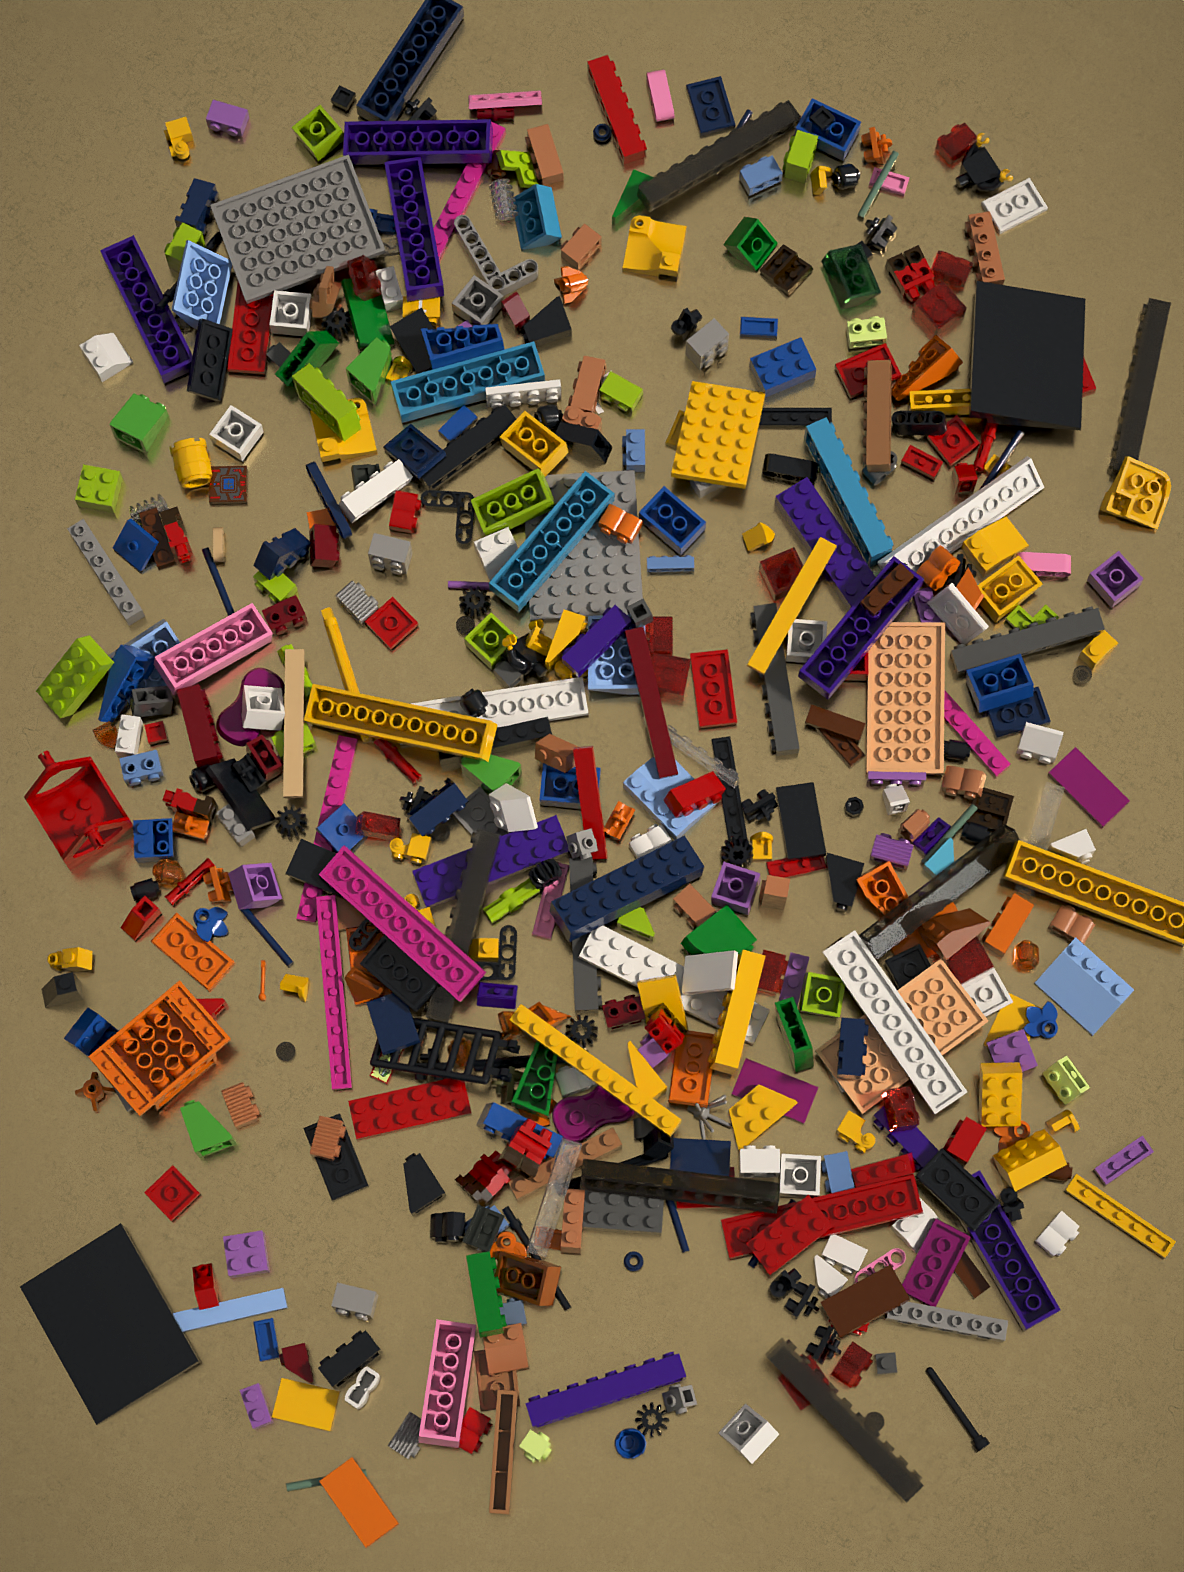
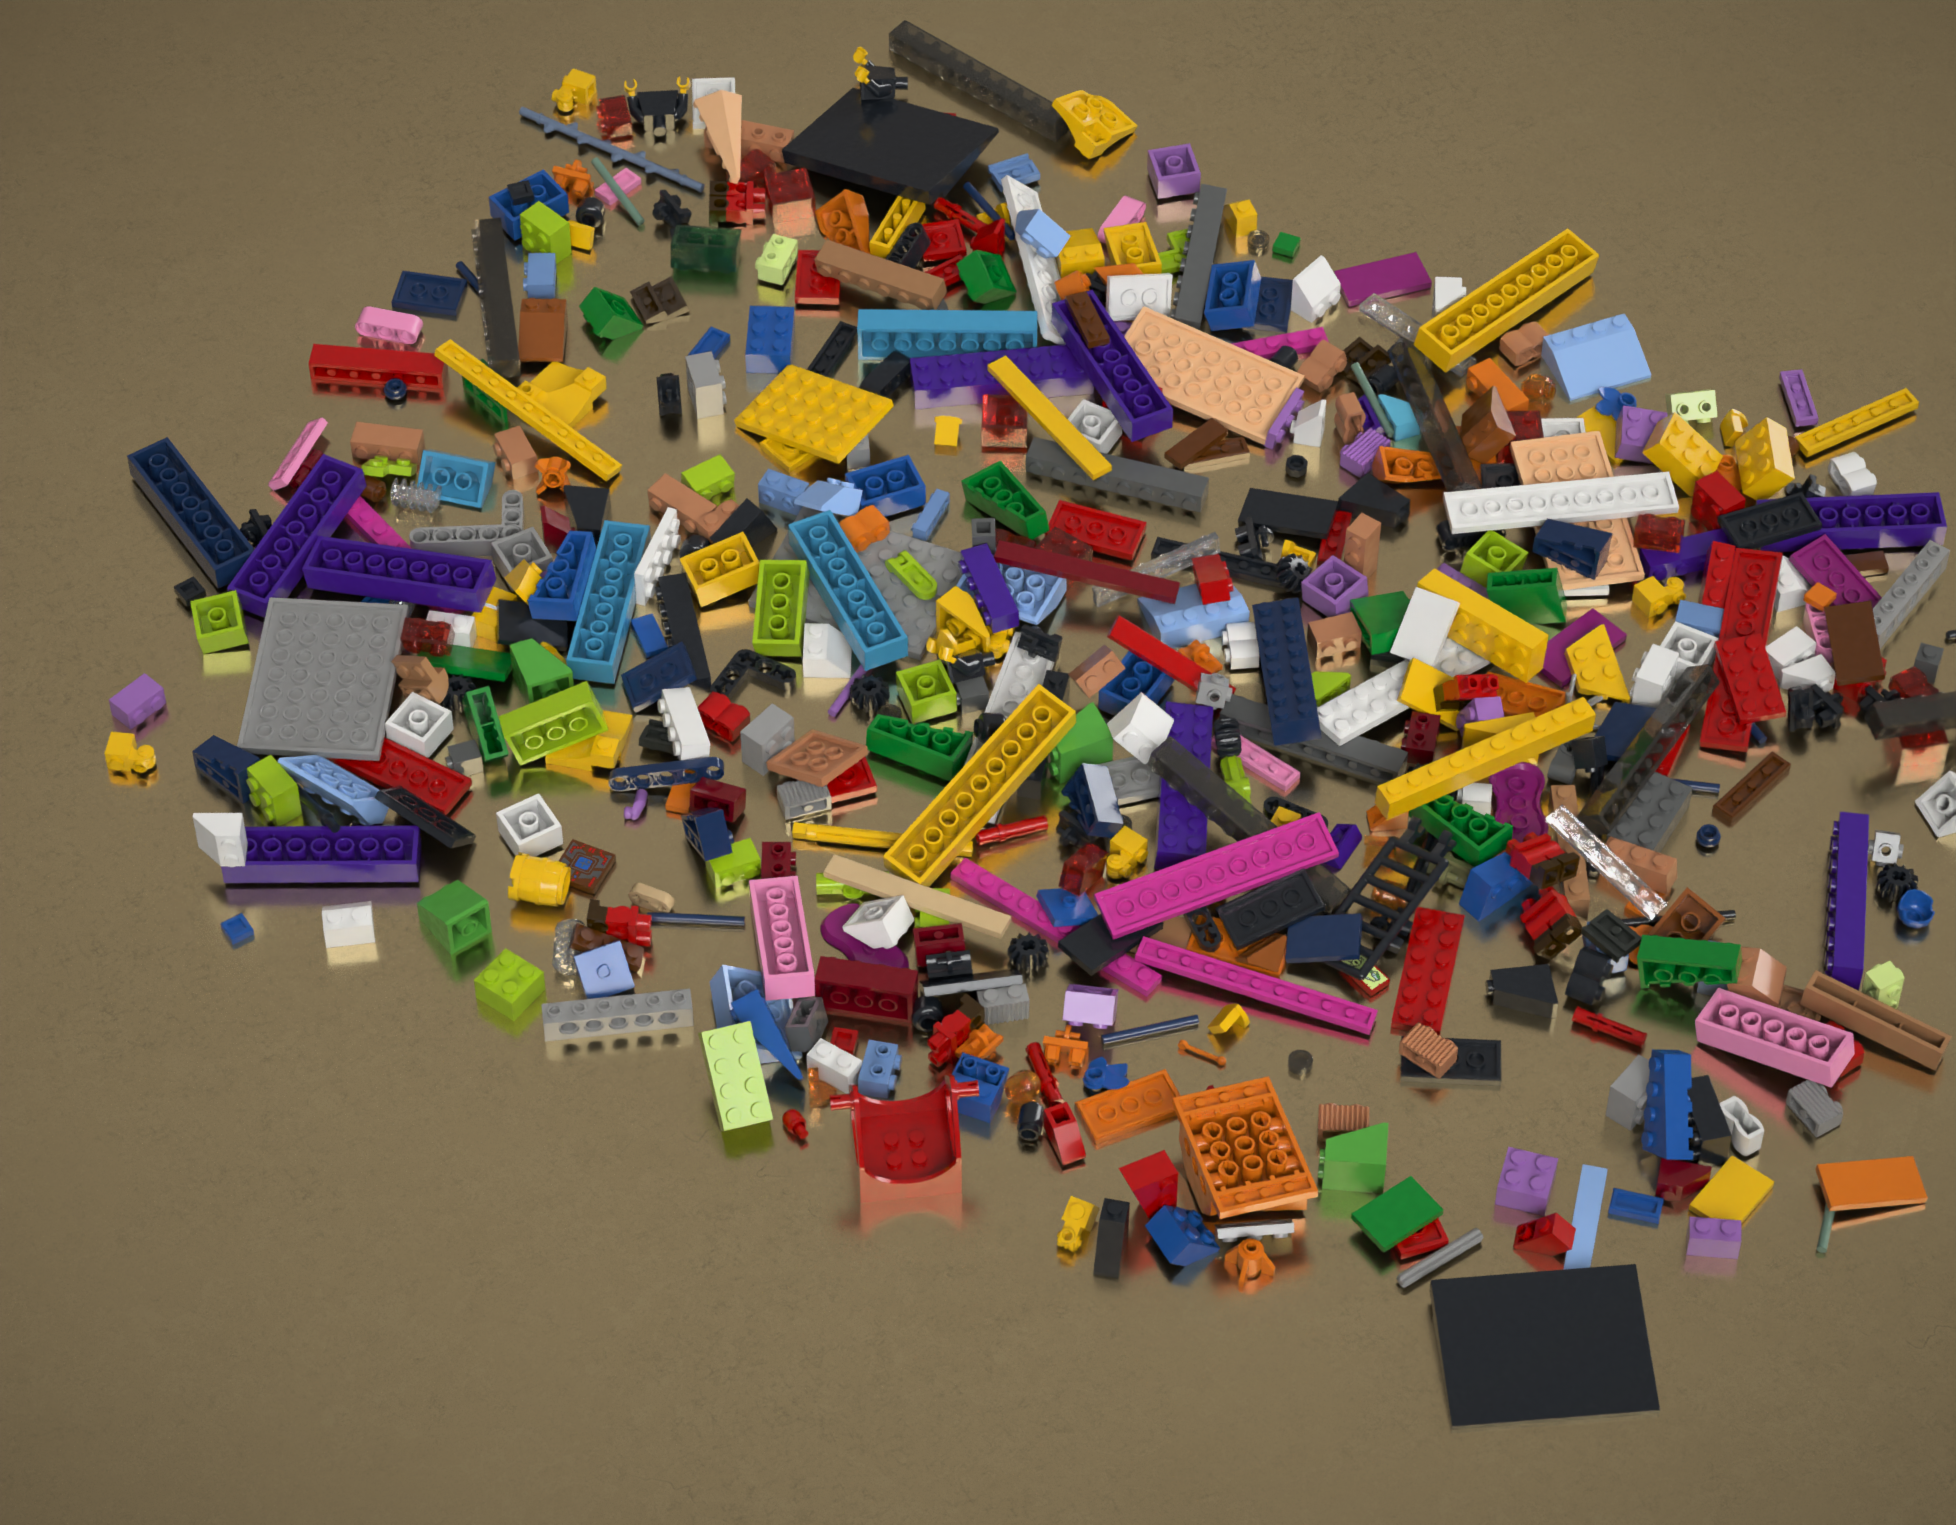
camera: 65 degrees left, 25 degrees down
none -> white slope [193,813,248,867]
none -> blue tile [220,913,254,945]
none -> yellow plate [434,339,622,481]
none -> yellow slope [504,559,543,604]
none -> dark orange slope [518,298,568,362]
none -> sand blue plant [519,107,705,192]
none -> yellow brick [551,69,597,112]
none -> medium lavender arm [624,789,648,821]
none -> light nougat wedge [693,90,742,184]
none -> nougat plate [766,729,868,787]
none -> red cylinder [782,1109,809,1139]
none -> light blue slope [794,478,863,516]
none -> black torso [853,47,908,100]
none -> green wedge [866,714,974,781]
none -> lime plate [885,550,937,600]
none -> green slope [956,250,1017,304]
none -> green wedge [961,460,1050,541]
none -> medium blue plate [988,153,1040,192]
none -> light blue slope [1015,209,1071,258]
none -> black hips [1017,625,1063,662]
none -> red wedge [1119,1150,1178,1220]
none -> green tile [1272,232,1301,257]
none -> green tile [1351,1176,1444,1253]
none -> light grey axle [1396,1228,1483,1288]
none -> red pin [1572,1006,1647,1048]
none -> blue wedge [1641,1049,1693,1160]
none -> reddish brown tile [1712,751,1791,823]
none -> orange tile [1803,582,1837,612]

